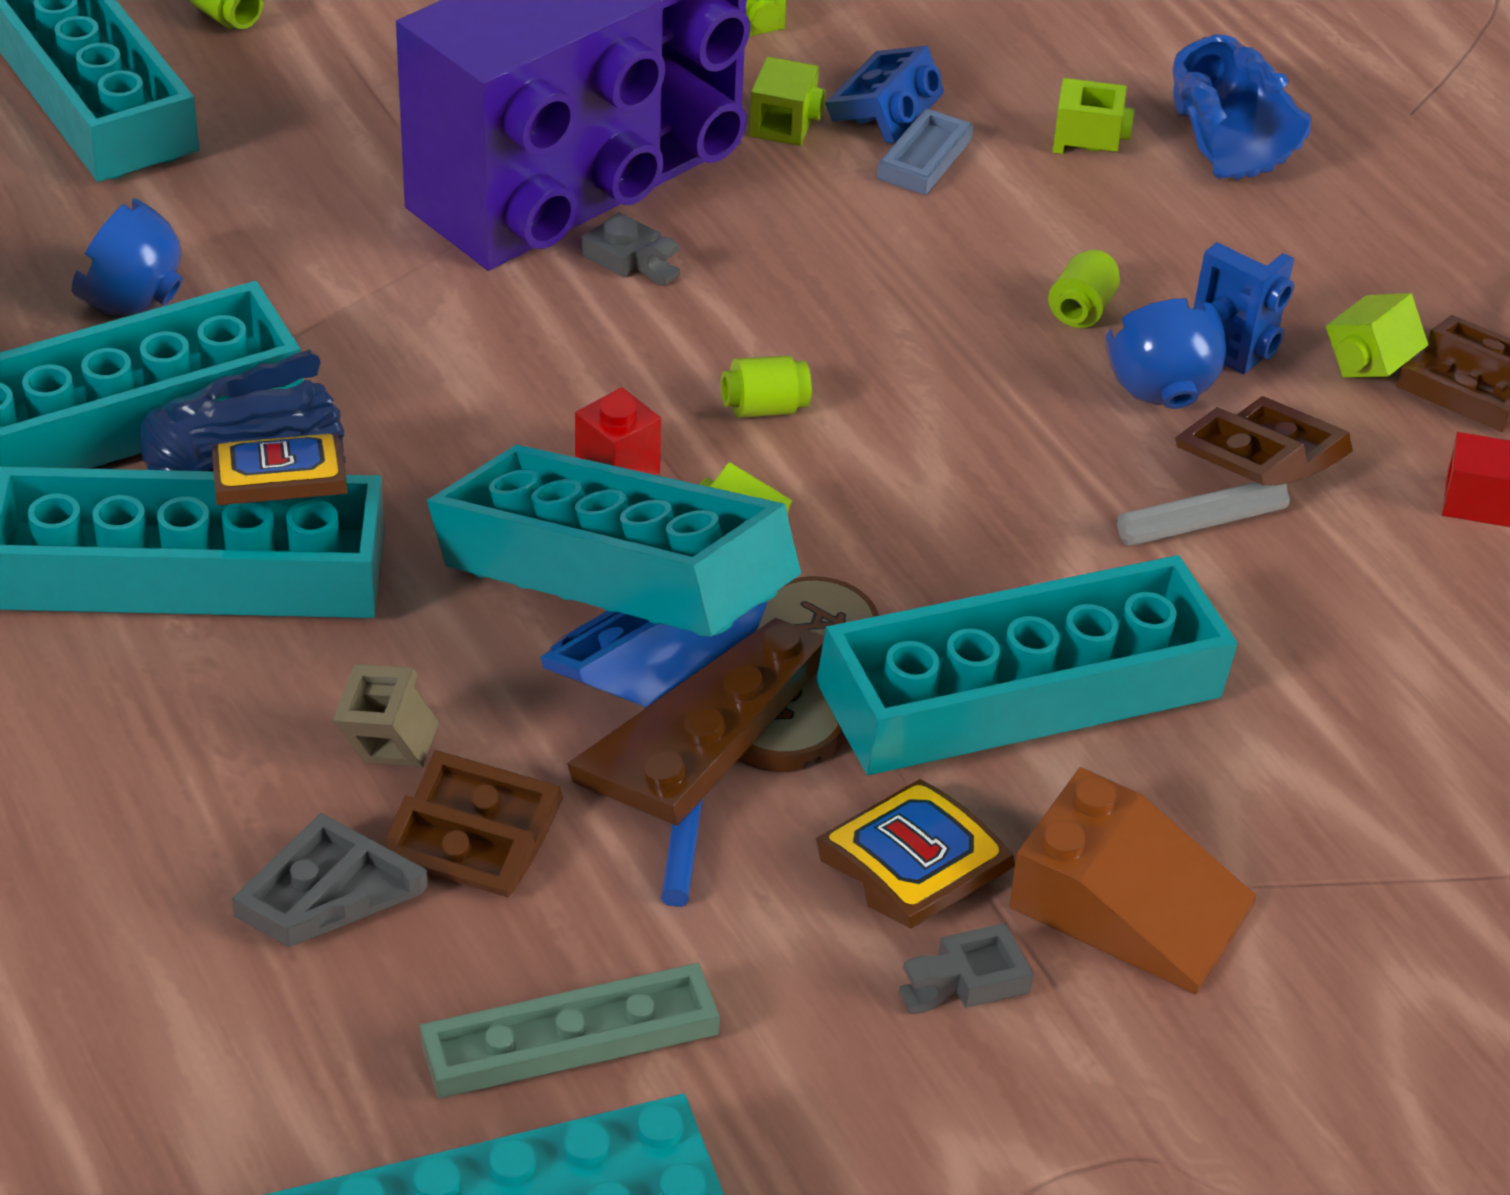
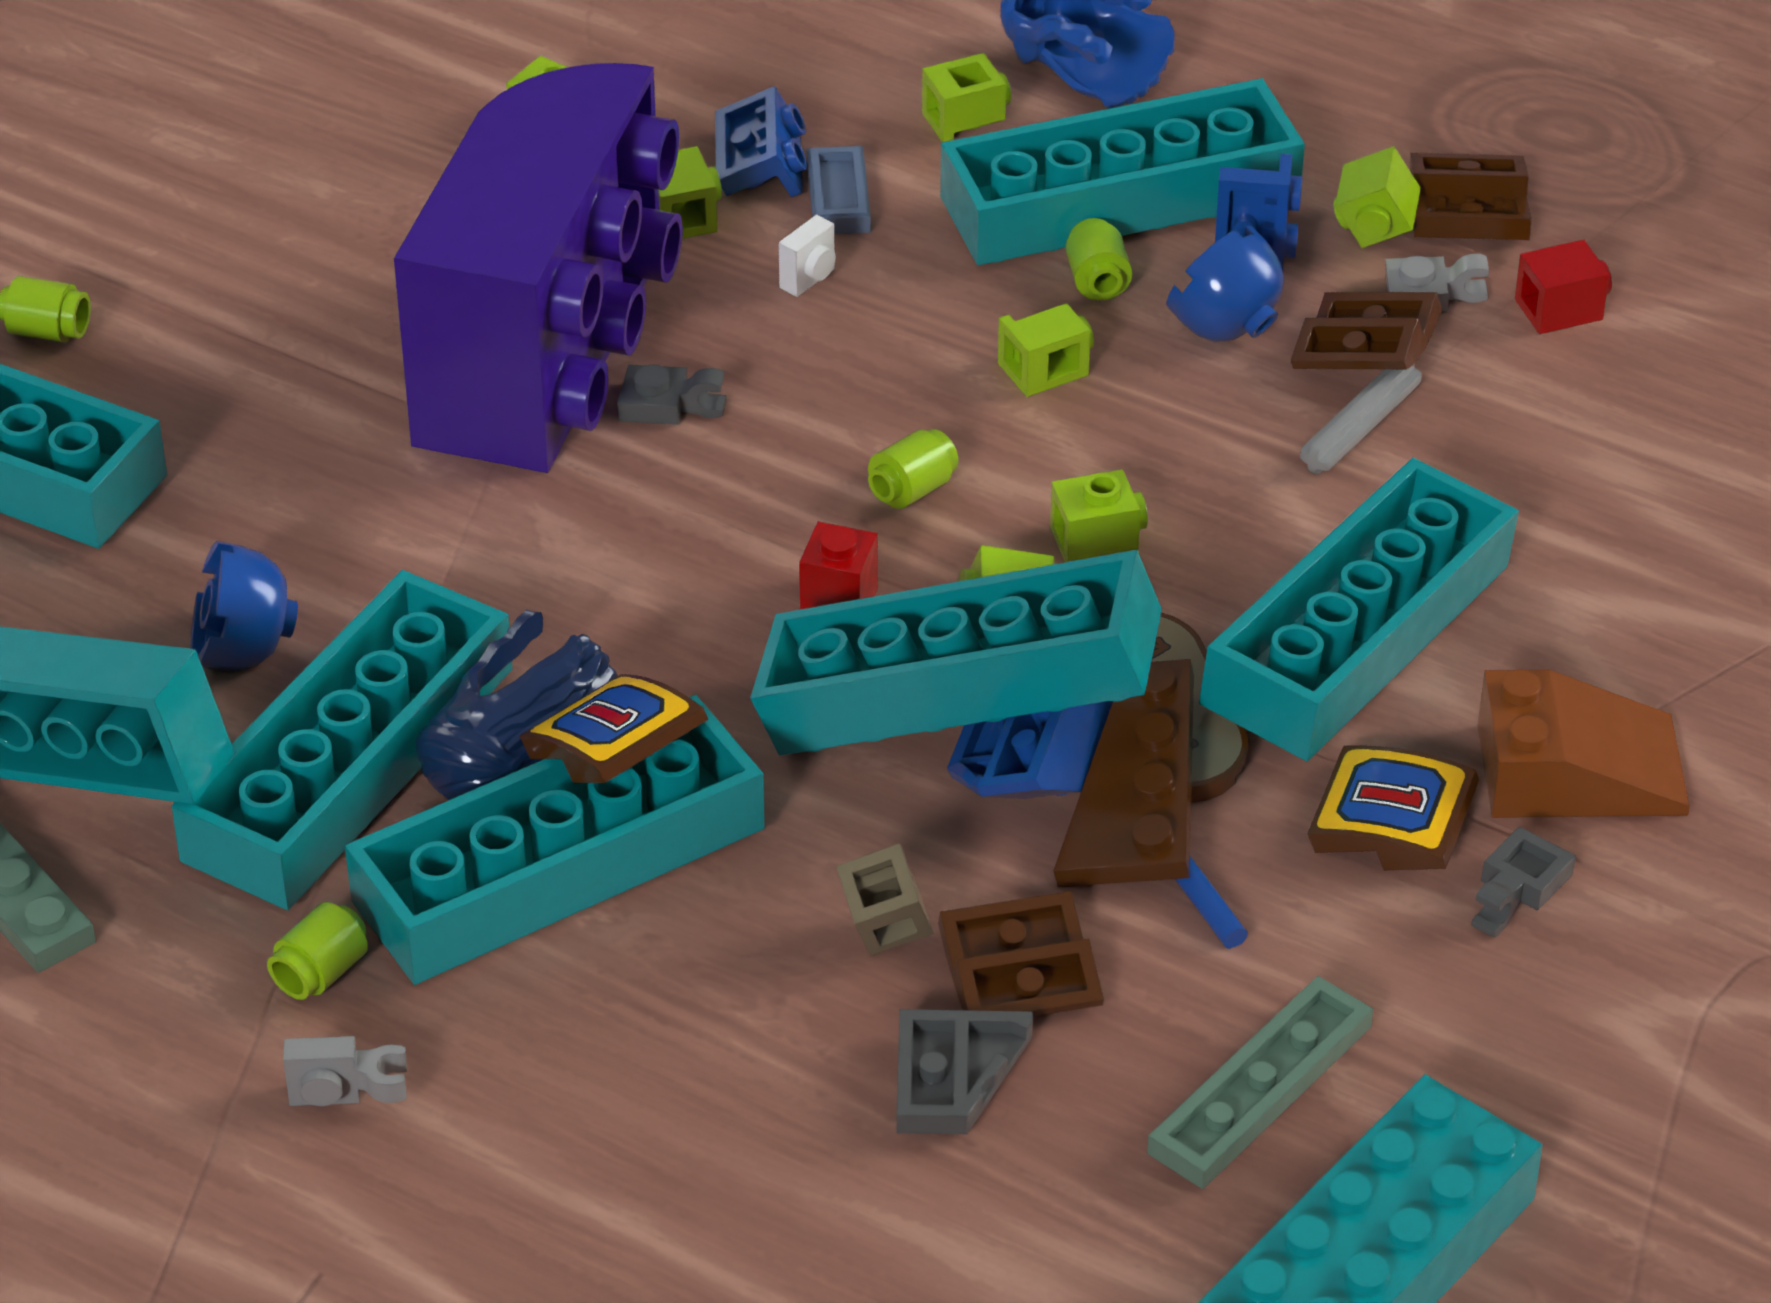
camera: 30 degrees left, 0 degrees up
none -> white plate [779,214,836,297]
none -> teal brick [940,78,1305,266]
none -> lime brick [998,303,1094,397]
none -> lime brick [1050,469,1148,562]
none -> light grey plate [1385,254,1489,312]

